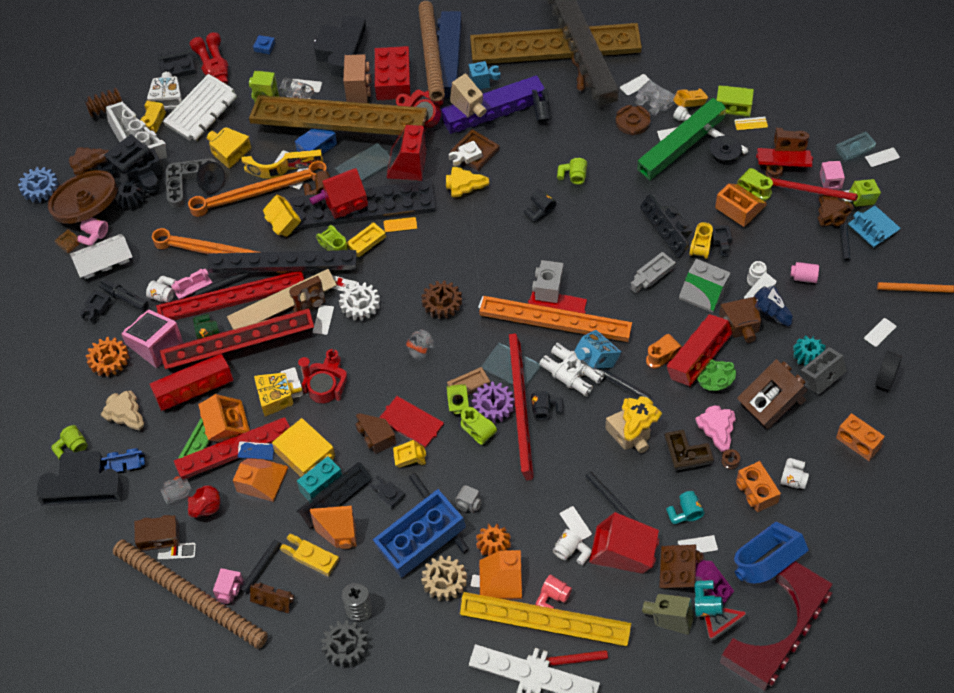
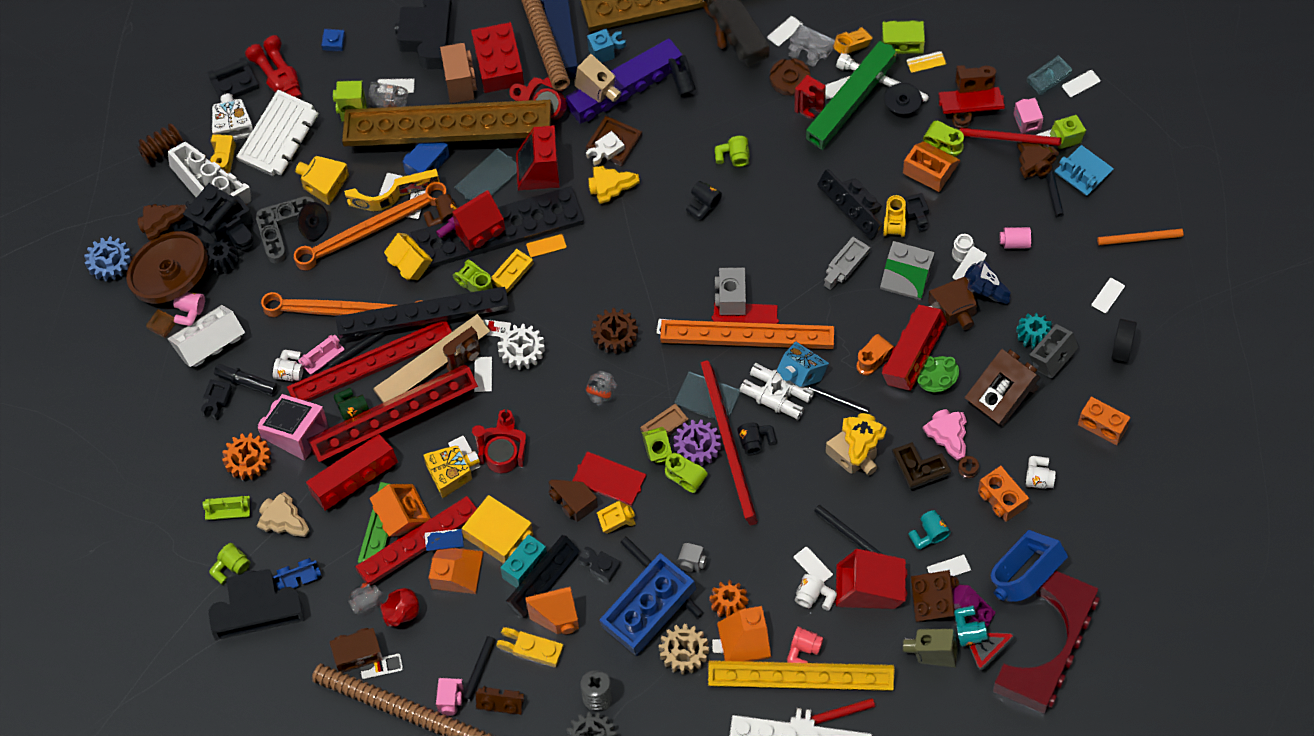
camera: 10 degrees left, 5 degrees up
none -> lime hinge [203,496,250,520]
none -> red hinge [794,75,826,119]

